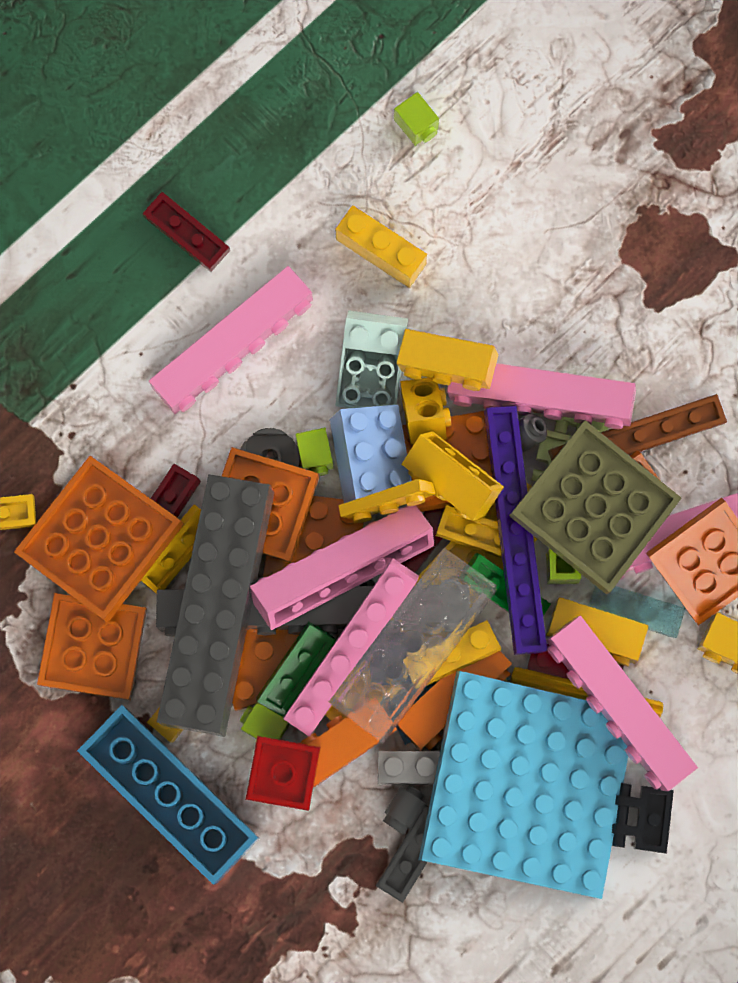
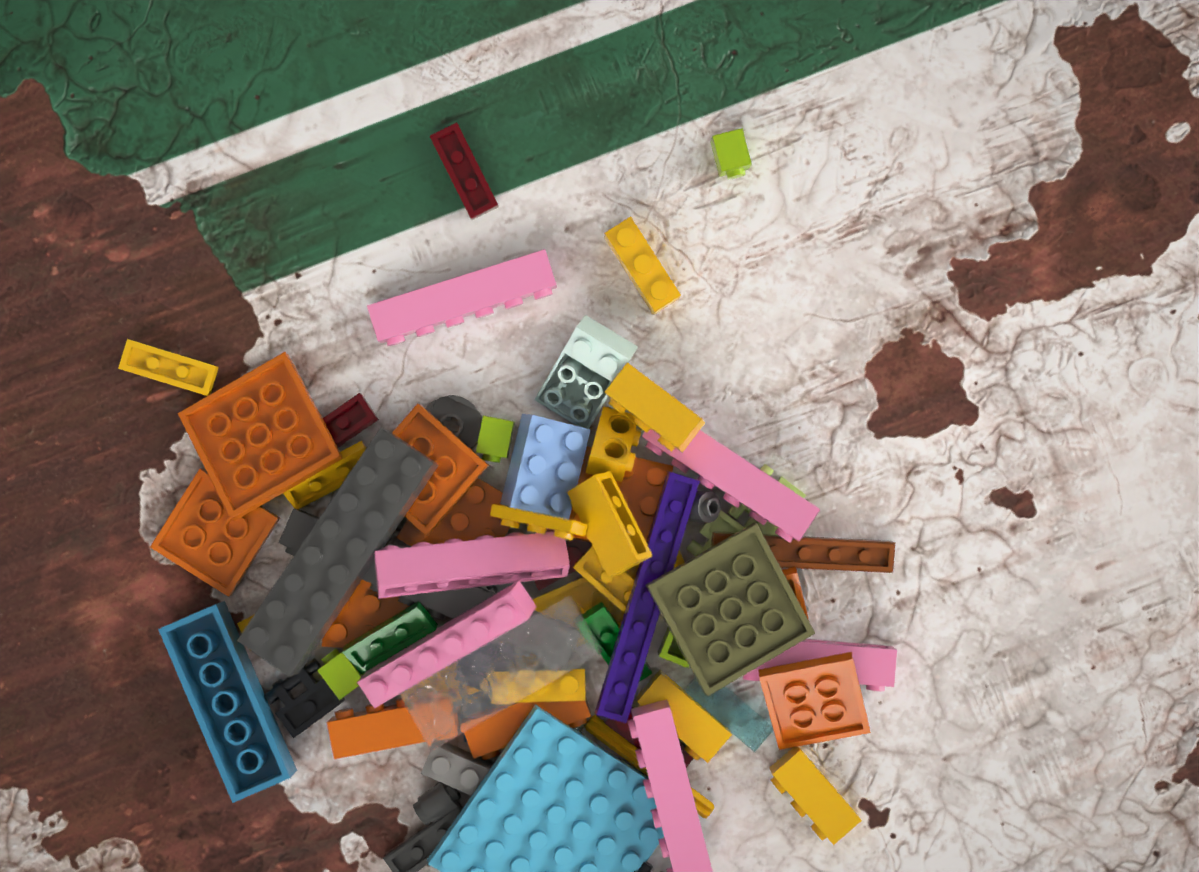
camera: 20 degrees right, 10 degrees up
red tile [245,736,321,811] -> none
none -> black plate [264,658,345,738]

